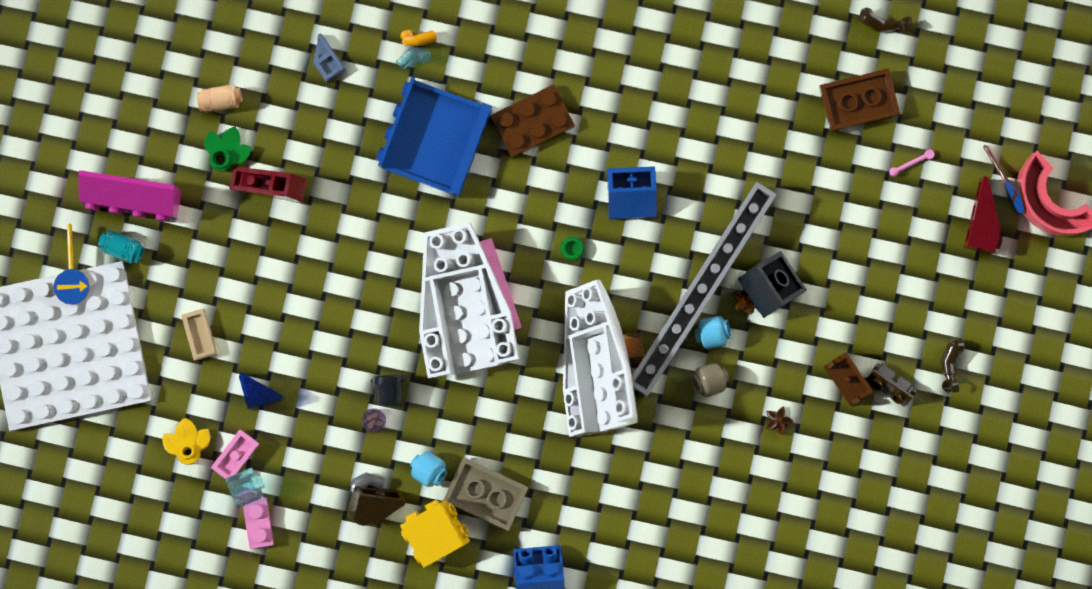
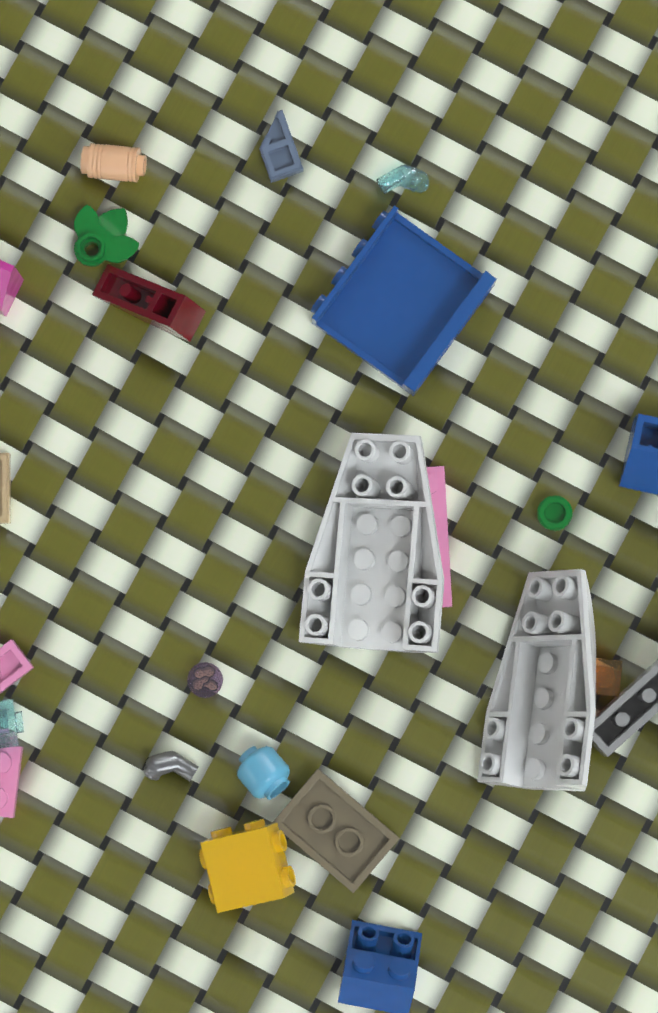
camera: 20 degrees right, 0 degrees up
clear blue slope [239,373,285,410] -> none
dark brown slope [349,486,406,526] -> none
black piece [370,375,405,406] -> none
light orange arm [400,30,437,46] -> none
reddish brown plate [490,84,575,158] -> none

